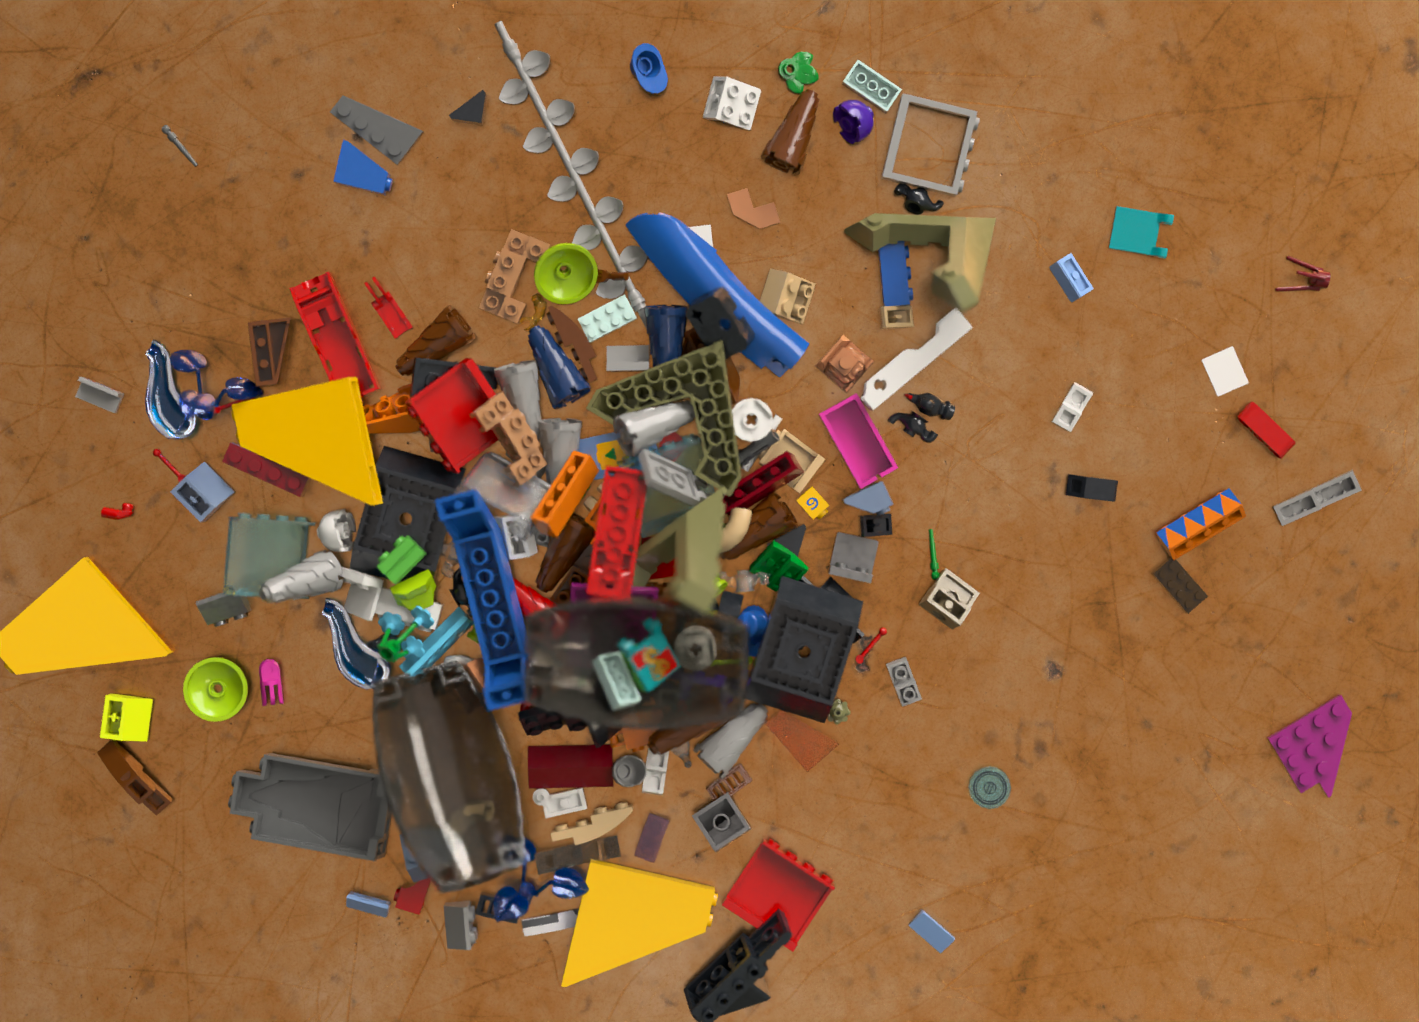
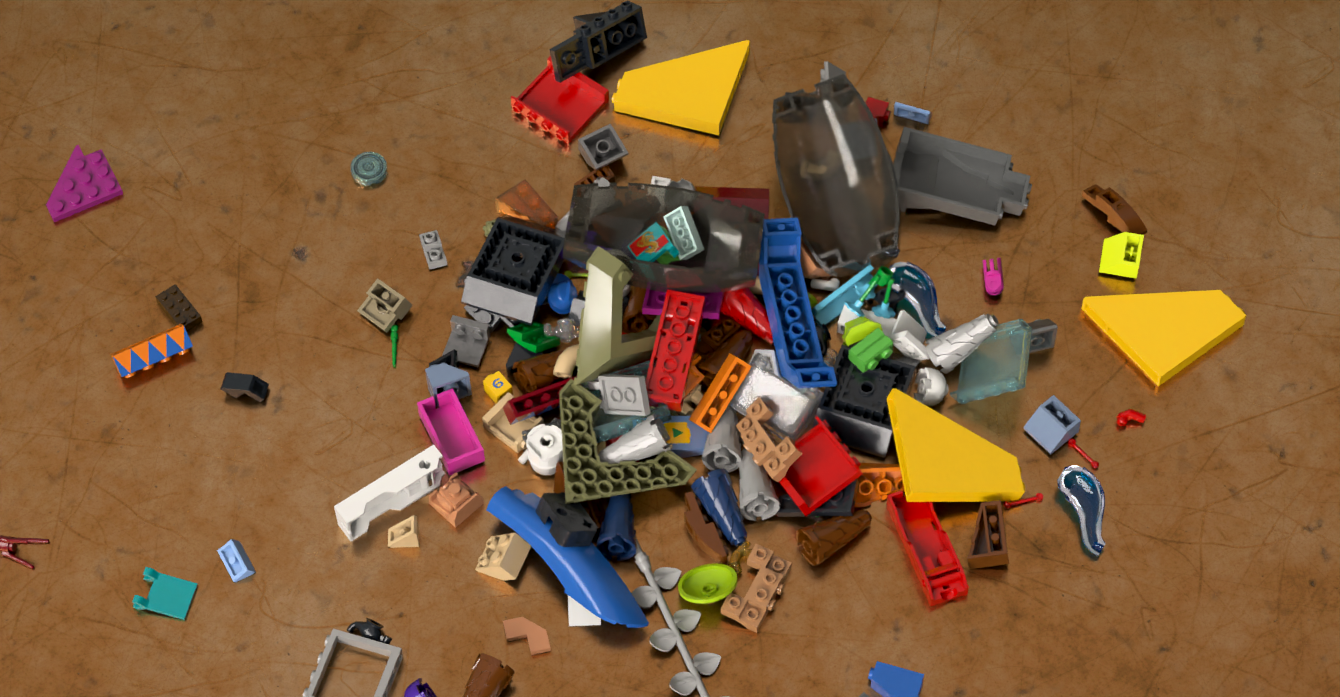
camera: 175 degrees left, 30 degrees down
light grey panel [75,377,124,413] -> none
clear blue plant [170,350,263,420] -> none
lime dish [183,657,248,722] -> none
dark red brick [222,442,312,497] -> none
red arm [364,277,413,339] -> none
clear blue plant [493,834,589,922] -> none
white sticker [521,908,579,936] -> none
white hinge [533,787,587,818] -> none
clear smoke slope [534,835,621,875] -> none
tan slope [551,802,633,845] -> none
light aqua piece [578,295,637,343] -> none
reddish brown piece [596,269,629,283] -> none
light grey panel [606,345,650,372] -> none
slope [634,813,670,863] -> none
olive wedge [844,213,996,313] -> none
red hinge [855,627,887,664] -> none
blue brick [878,241,913,306] -> none
black piece [888,410,938,443] -> none
black animal [904,392,955,420] -> none
light blue slope [908,910,955,953] -> none
white slope [1052,382,1093,432] -> none
white sticker [1202,346,1249,396] -> none
red beam [1237,401,1296,459] -> none
light grey slope [1273,470,1362,526] -> none

